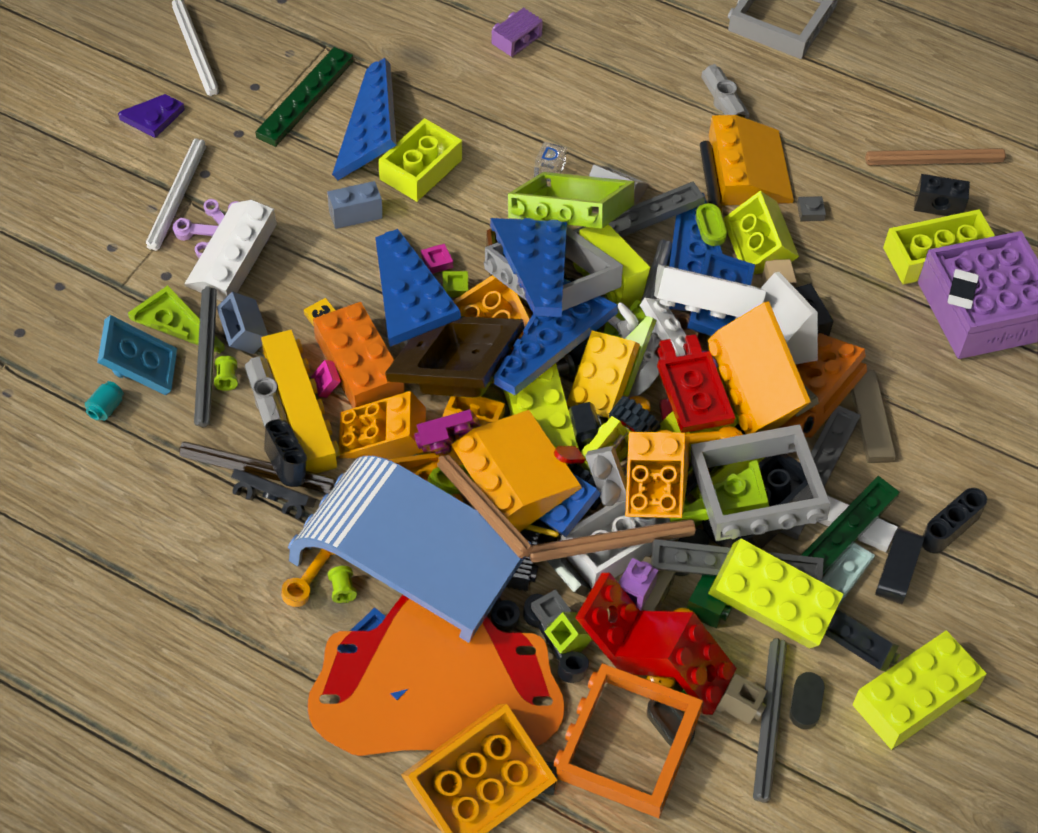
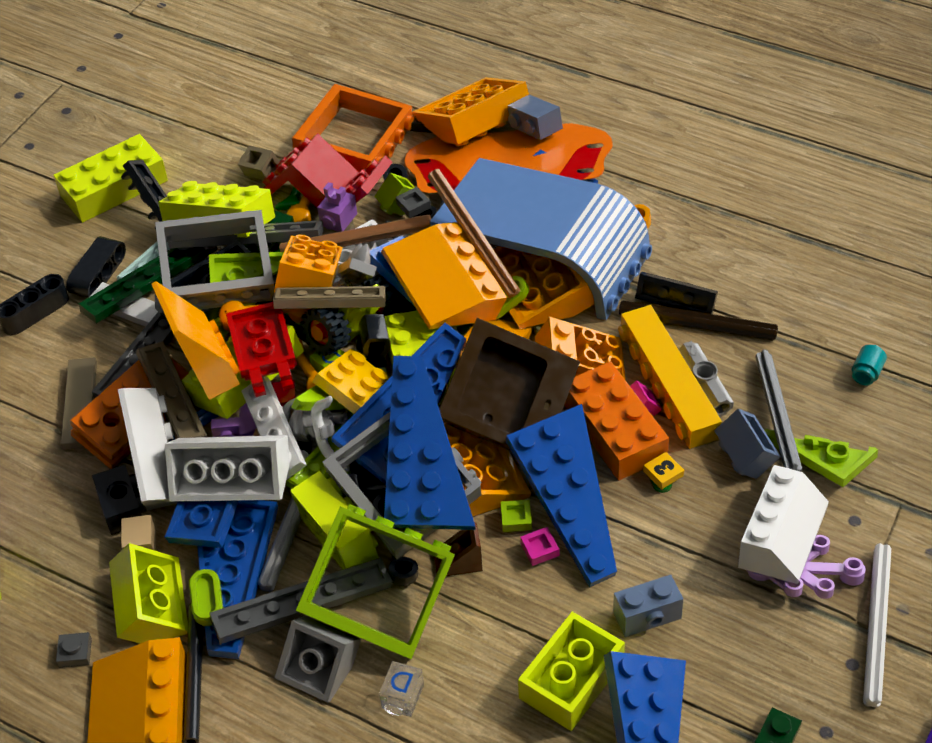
camera: 175 degrees left, 5 degrees down
dark azure plate [97,315,177,395] -> none
lime bush [214,356,238,391] -> none
black beam [264,420,307,487] -> none
magenta plate [415,409,480,455] -> none
red piece [554,446,586,463] -> none
dark grey axle [753,638,787,803] -> none
pearl dark grey tile [789,672,825,729] -> none
none -> dark tan tile [273,286,386,309]
none -> sand blue brick [507,95,563,140]

